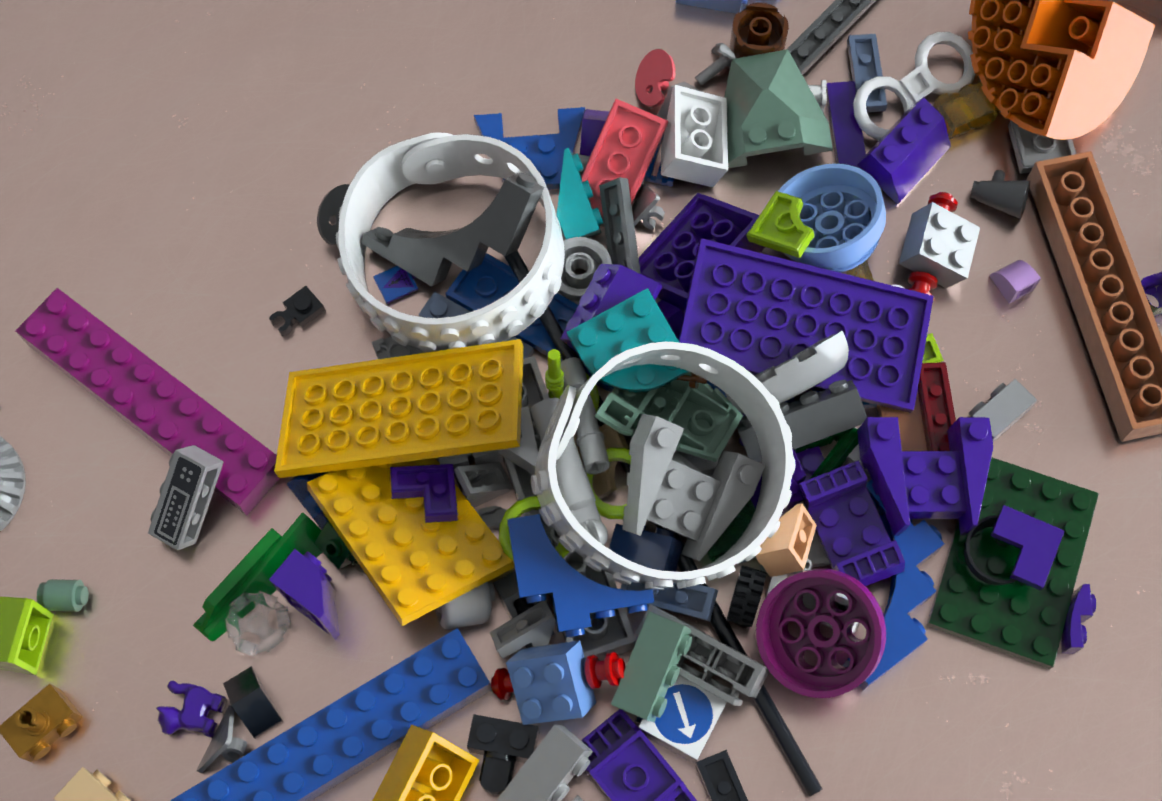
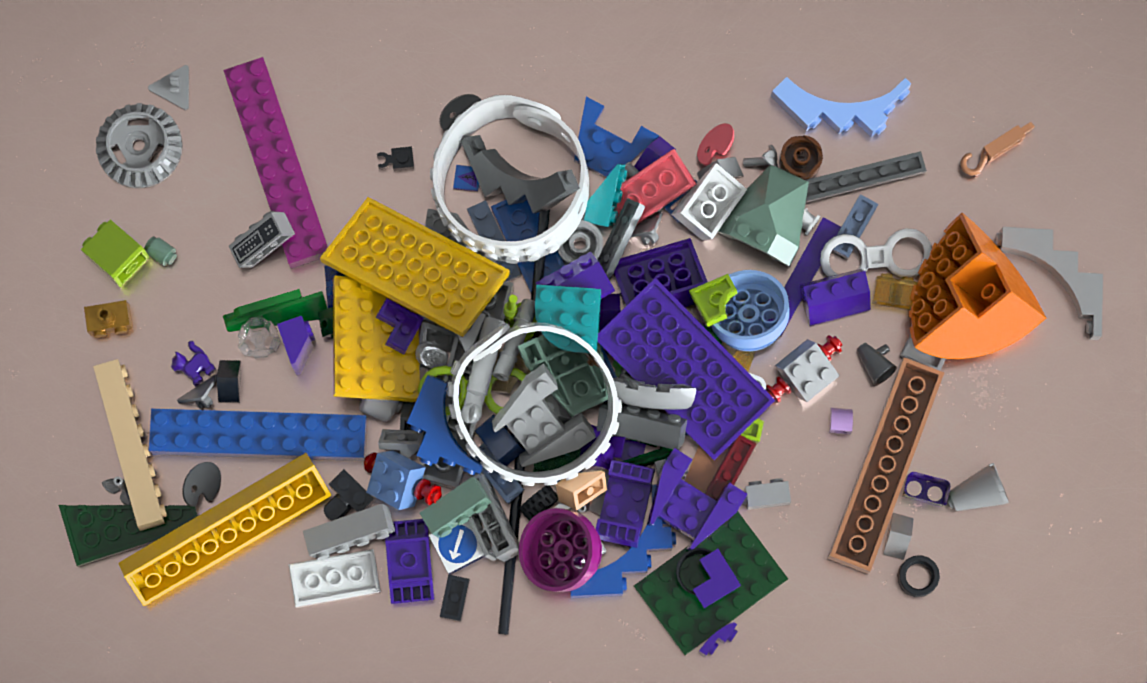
camera: 30 degrees right, 10 degrees up
none -> light grey rock [415,343,449,369]

